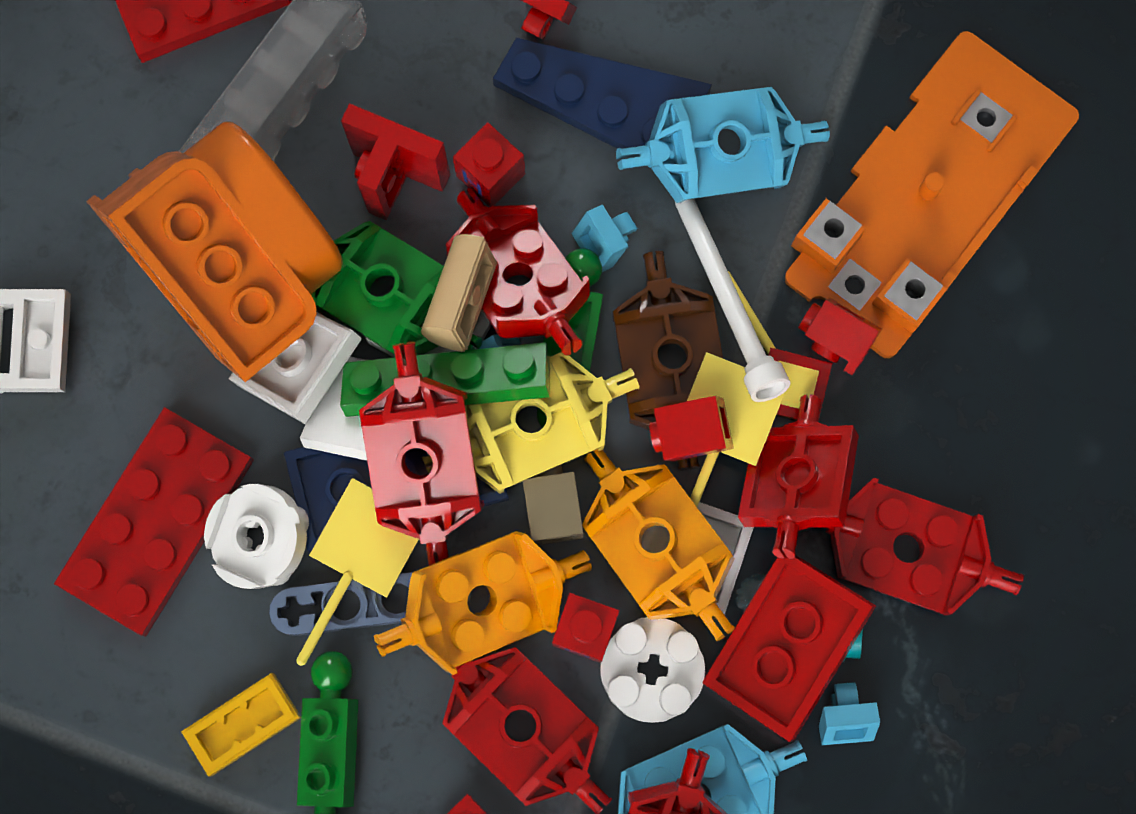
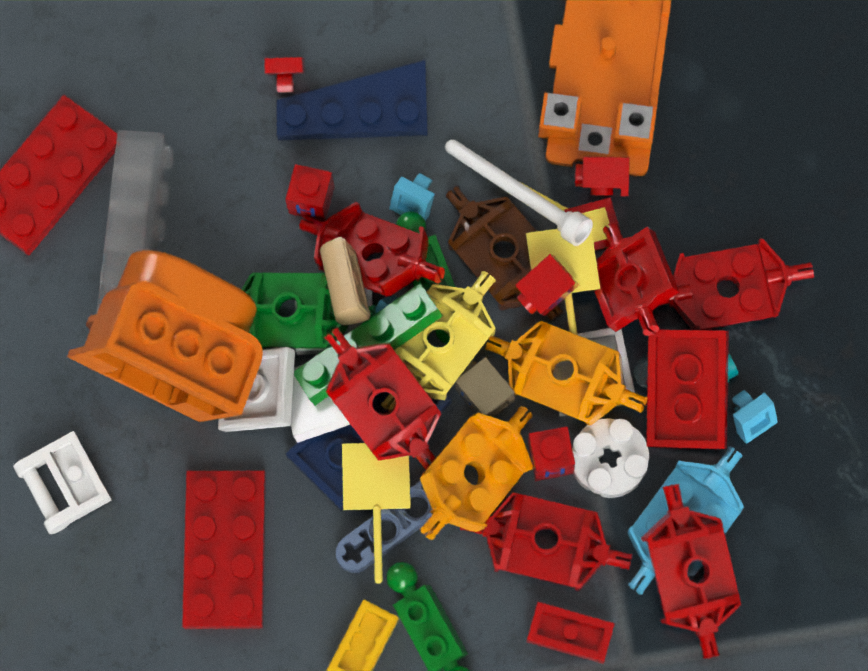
camera: 25 degrees left, 5 degrees down
white plate [204,484,309,589] -> none
red bracket [341,103,451,220] -> none
medium azure plate [616,87,830,203] -> none

